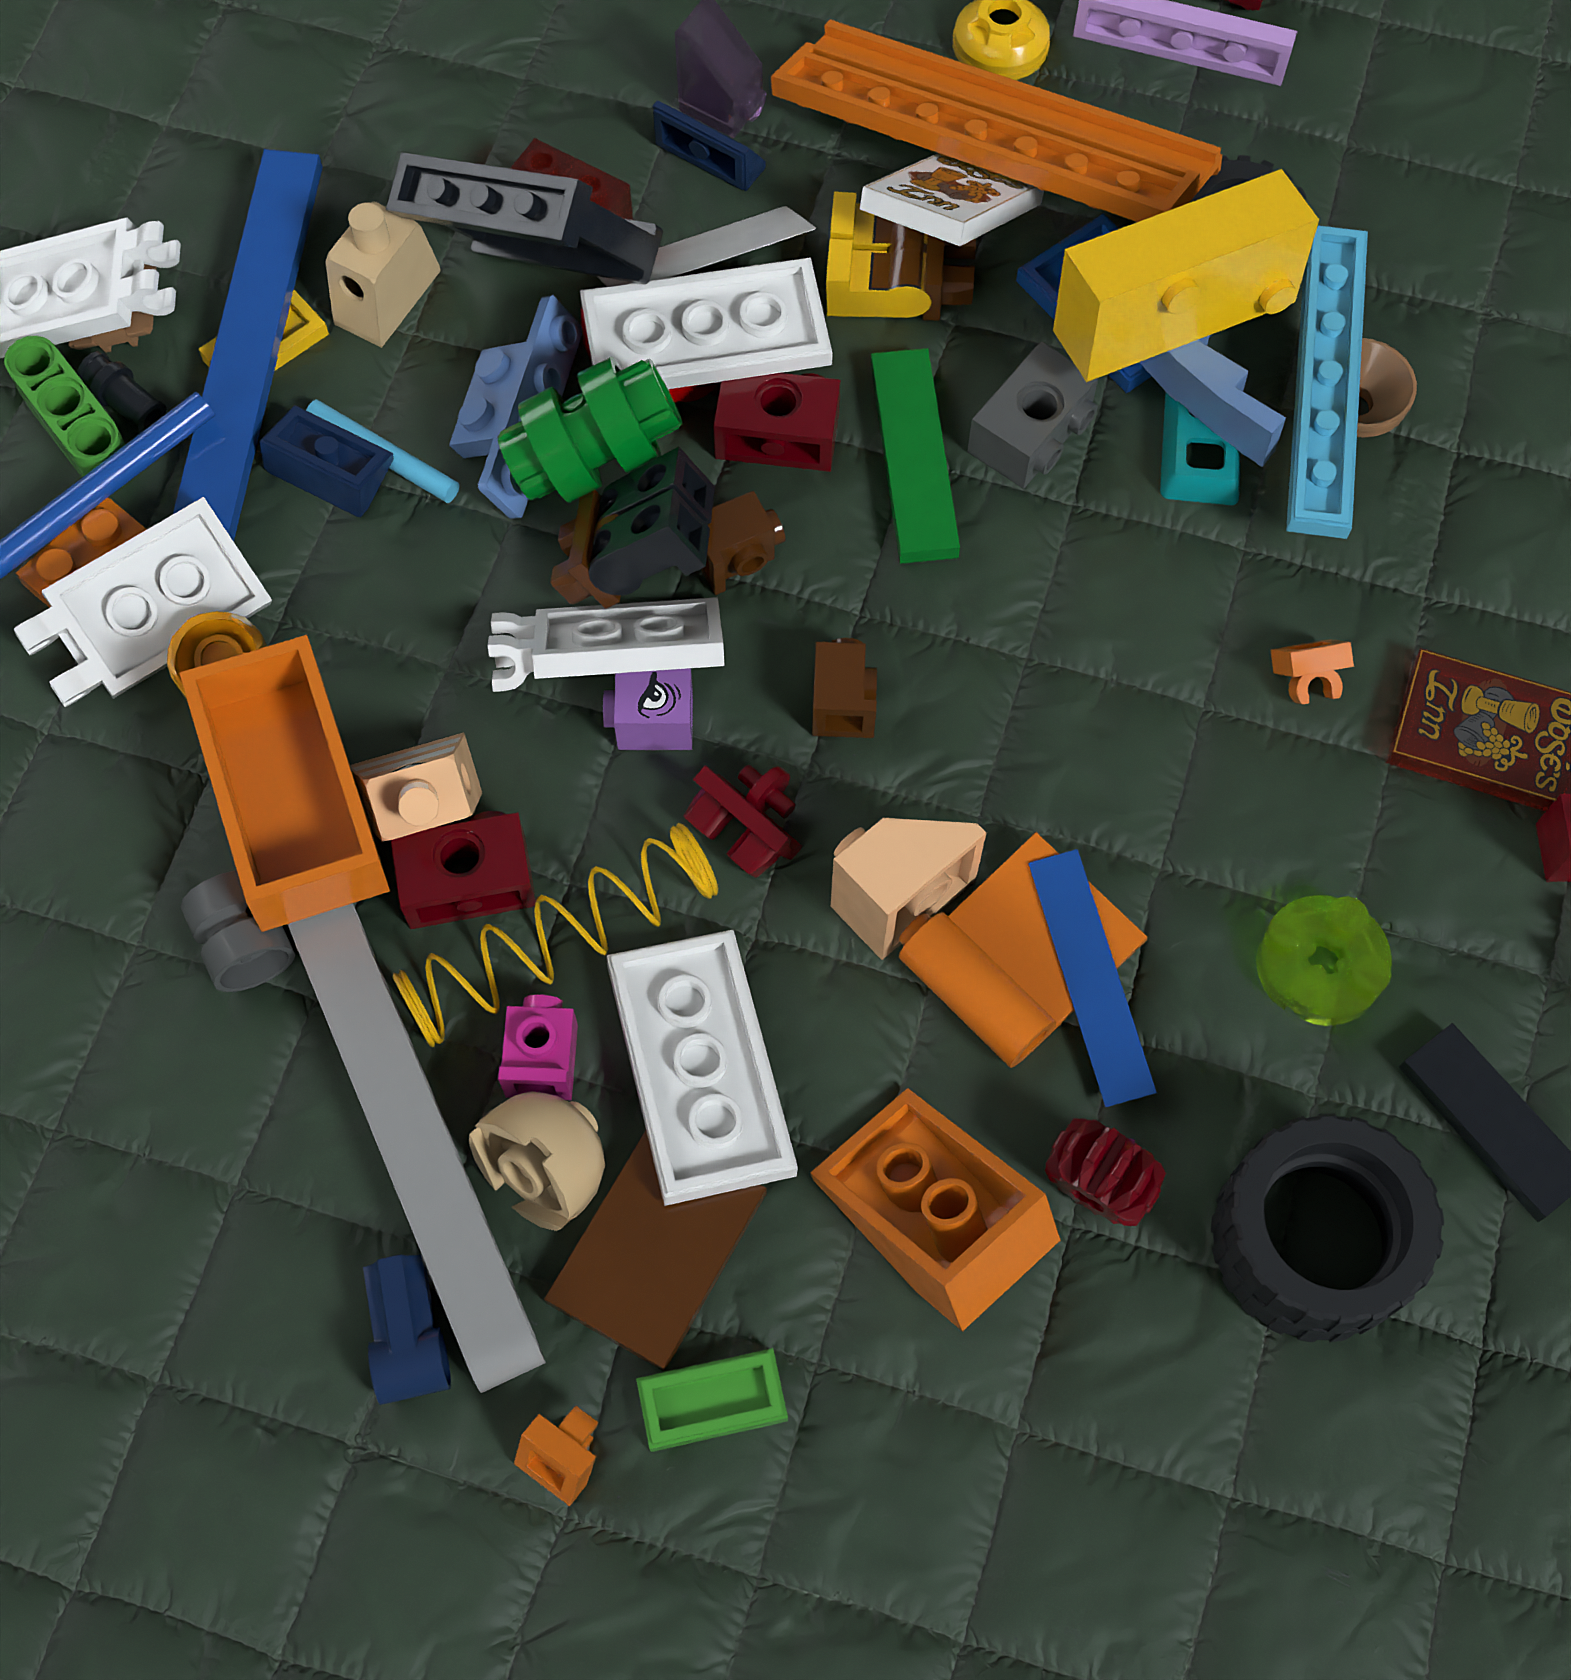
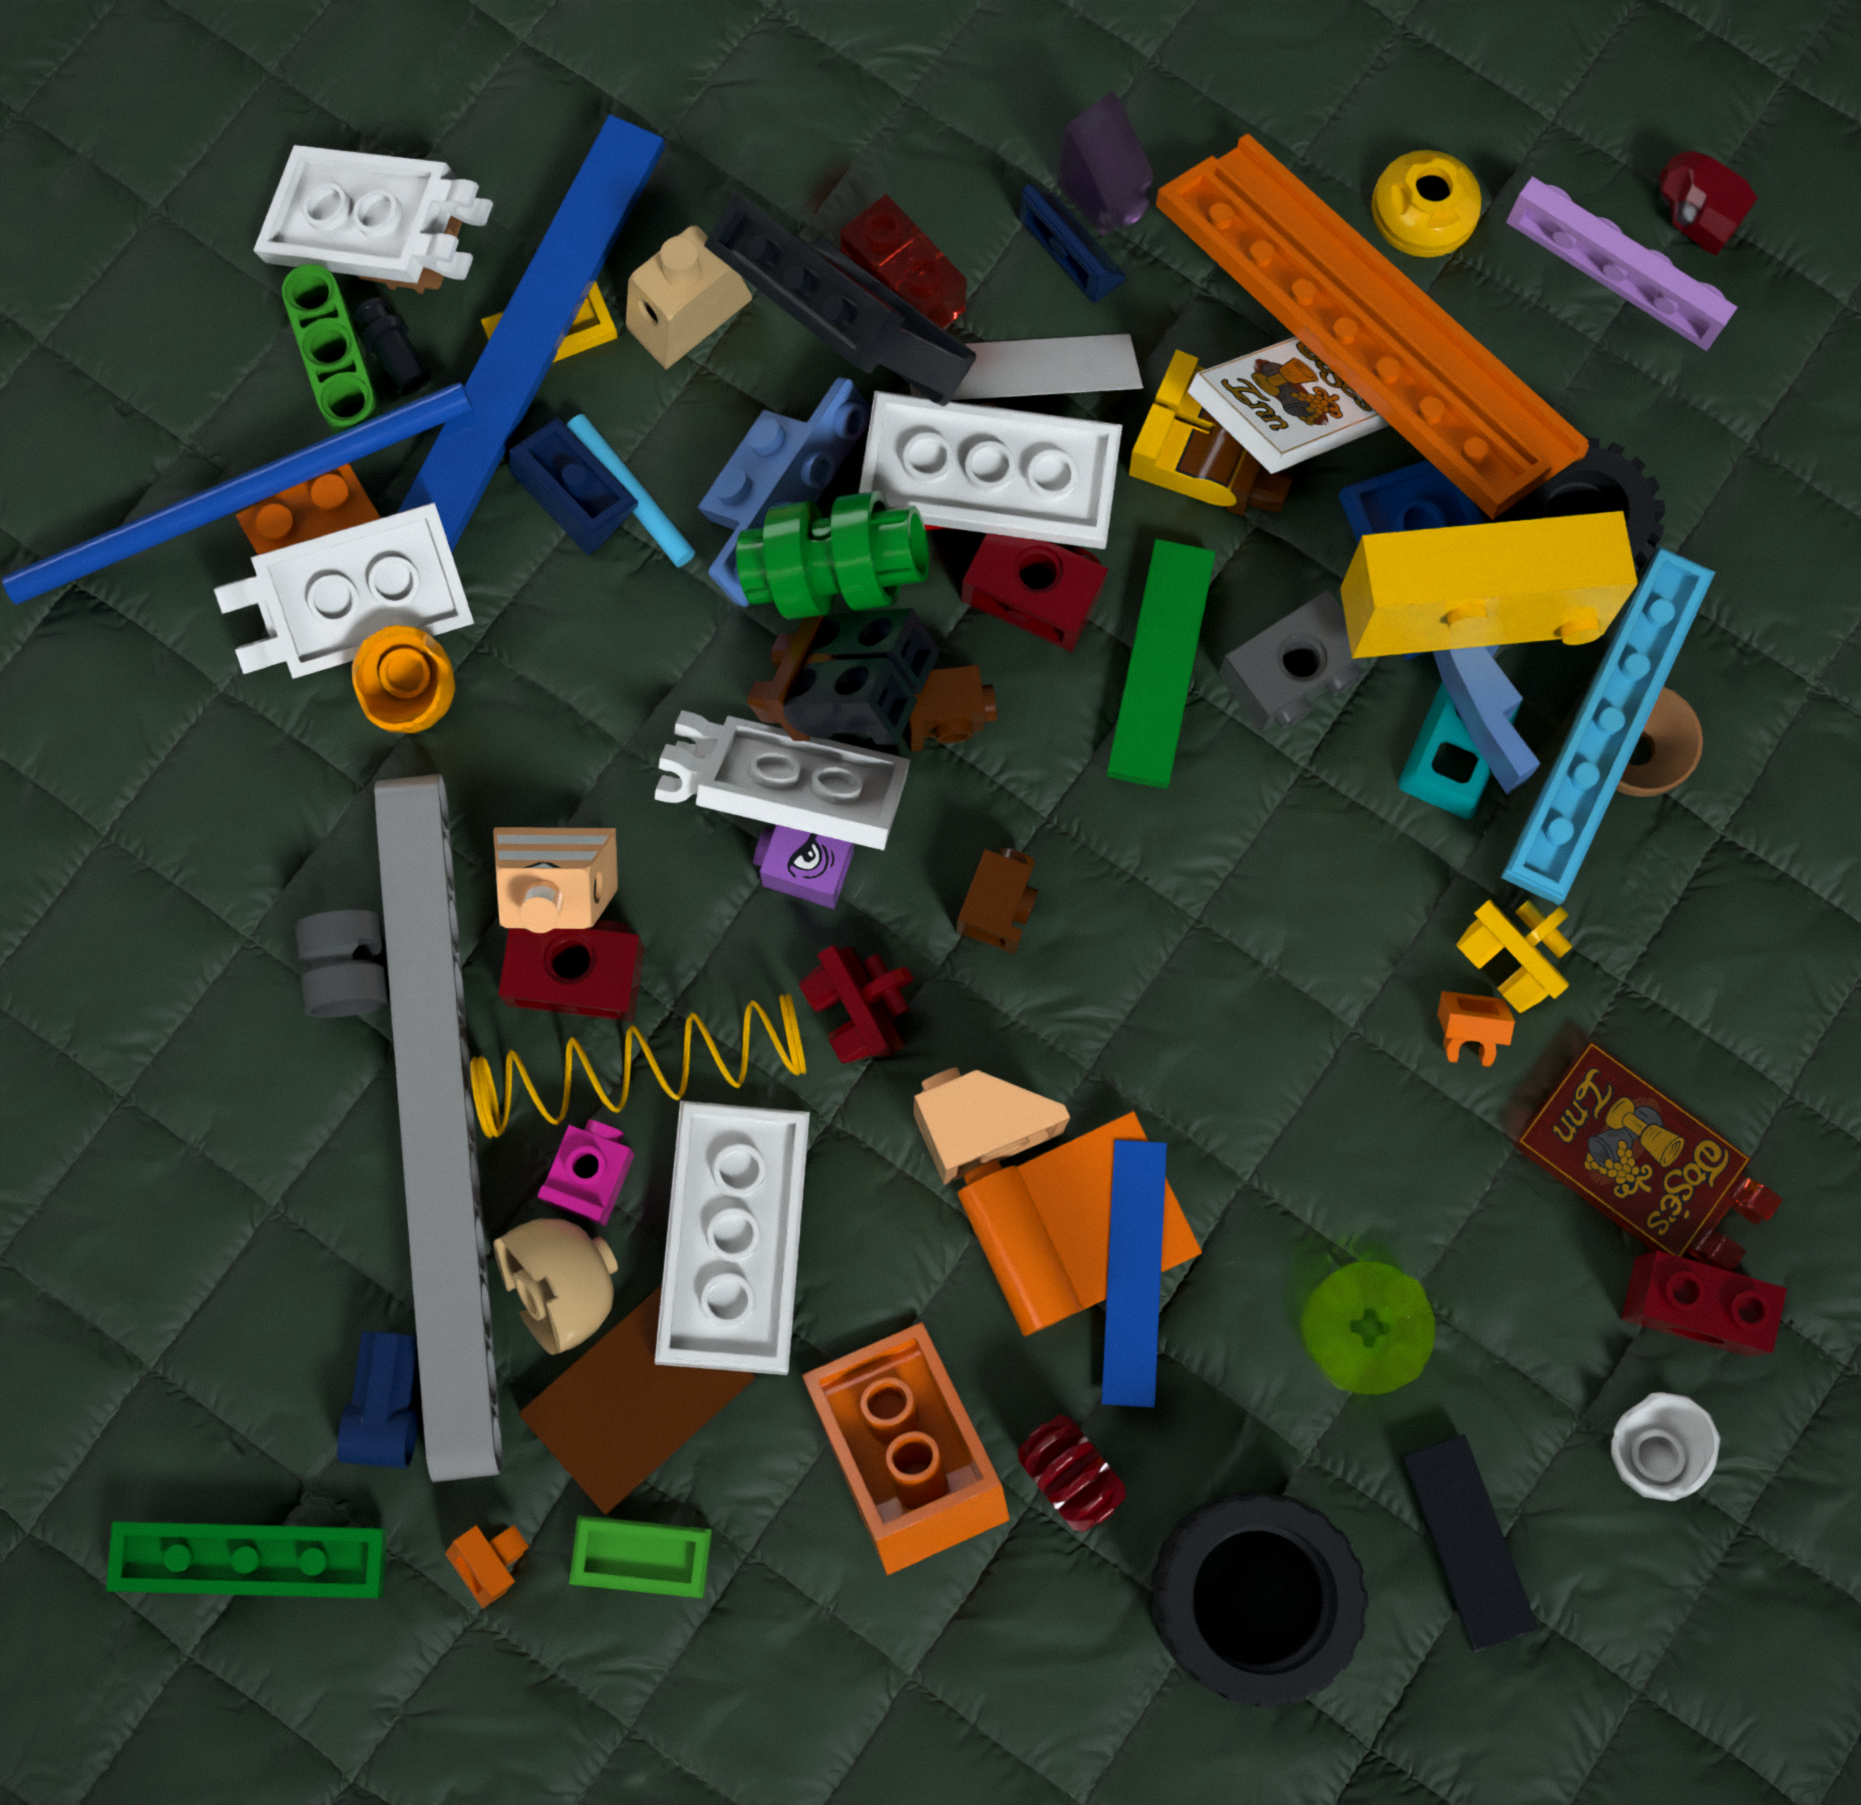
camera: 15 degrees right, 10 degrees up
orange piece [179,635,390,932] -> none
none -> green plate [106,1521,388,1598]
none -> yellow hips [1456,899,1573,1013]

